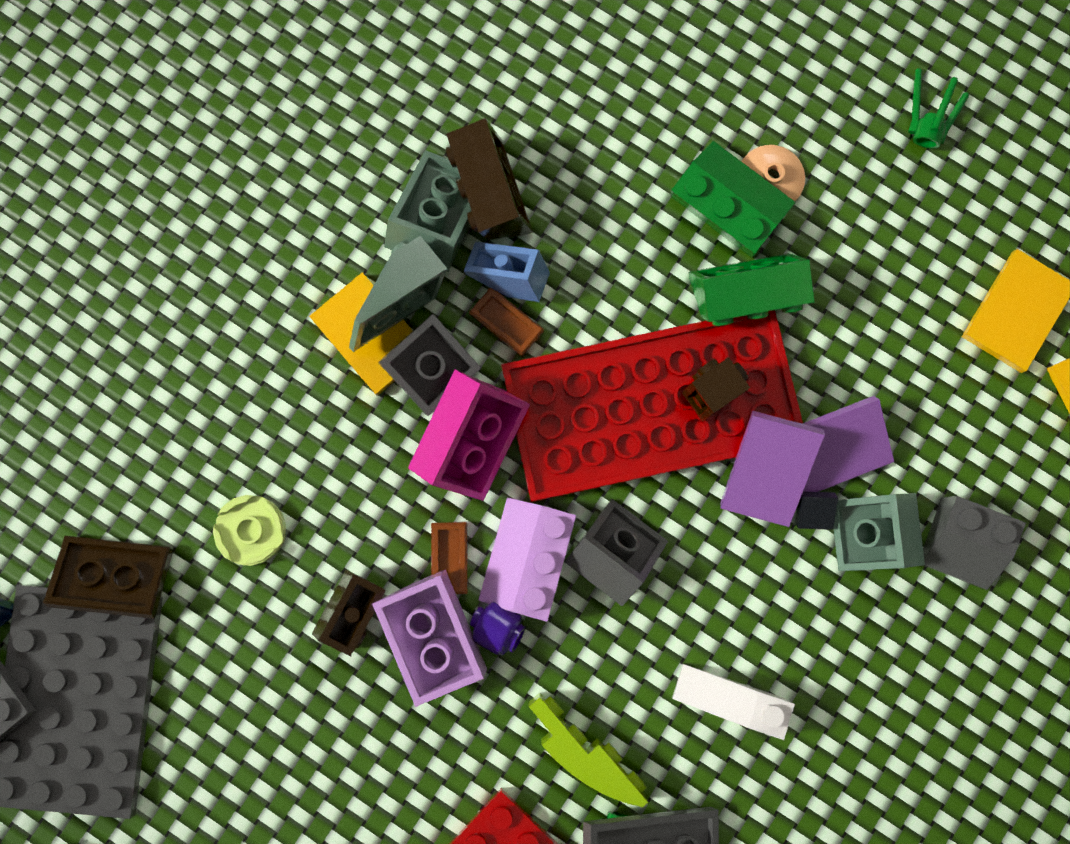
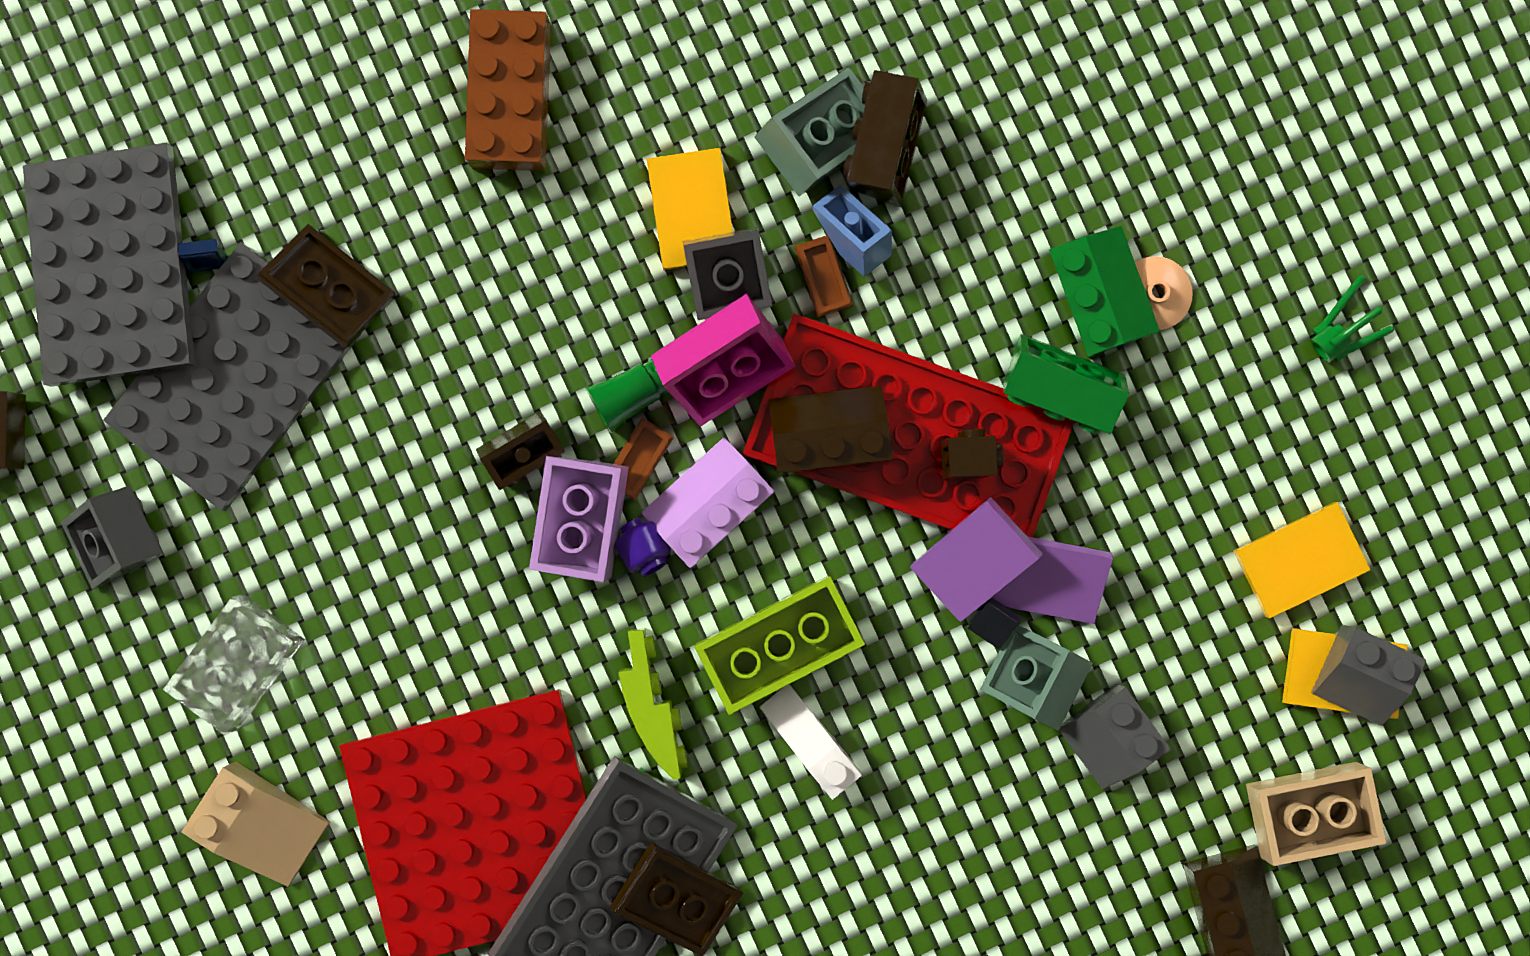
camera: 30 degrees right, 5 degrees up
yellowish green tile [213,495,286,566] -> none
sand green slope [349,235,447,352] -> none
dark grey slope [565,499,668,606] -> none
none -> dark orange brick [465,9,551,171]
none -> green plant [585,359,668,433]
none -> lime brick [694,575,865,715]
none -> dark brown slope [769,386,893,474]

